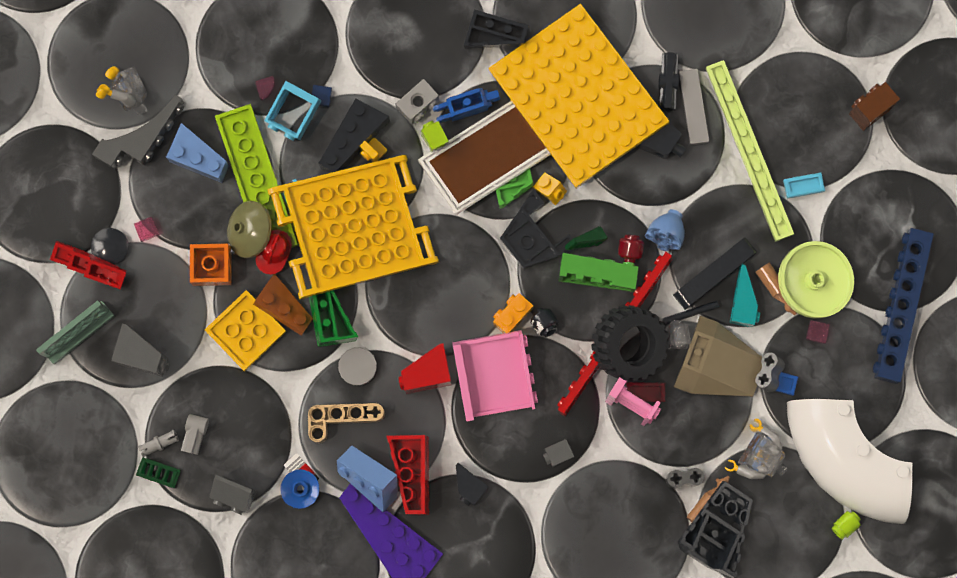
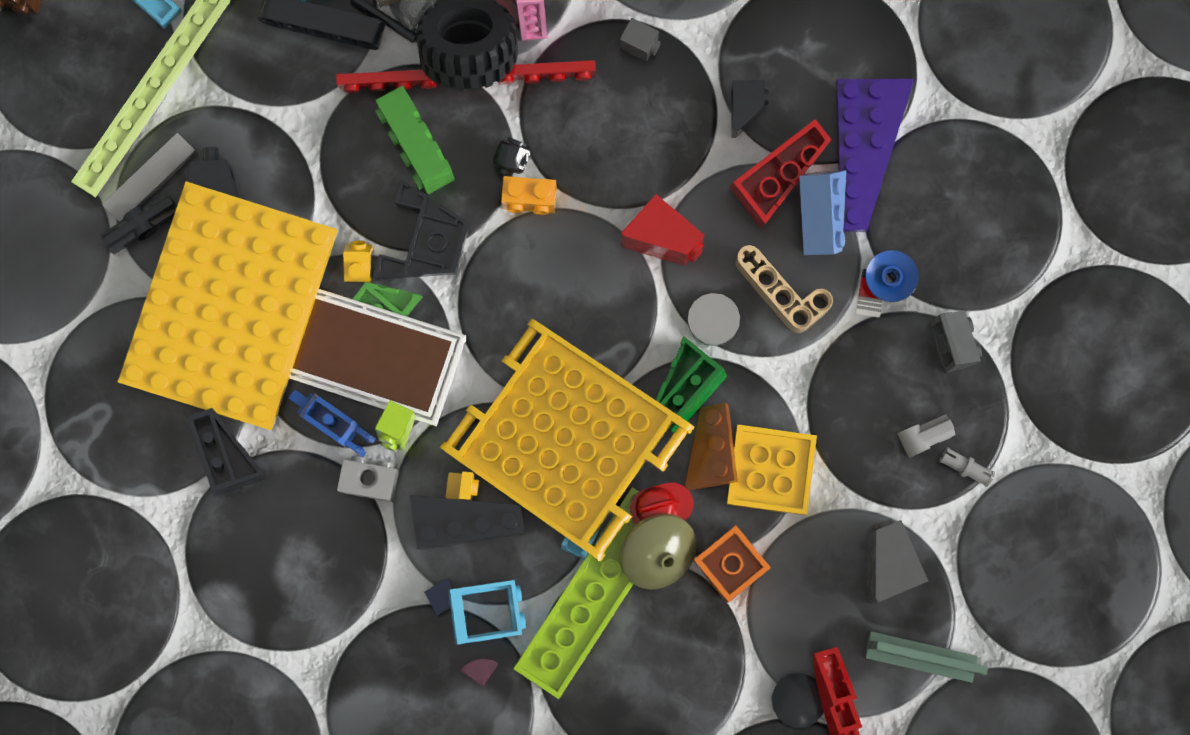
camera: 130 degrees left, 0 degrees up
clear pink tile [134,217,159,242] -> none
dark green slope [136,457,181,489] -> none
medium blue wedge [166,123,229,183] -> none
bright pink panel [452,330,538,421] -> none
dark green slope [565,226,608,250] -> none
dark red head [618,235,644,263] -> none
medium blue piece [645,209,685,251] -> none

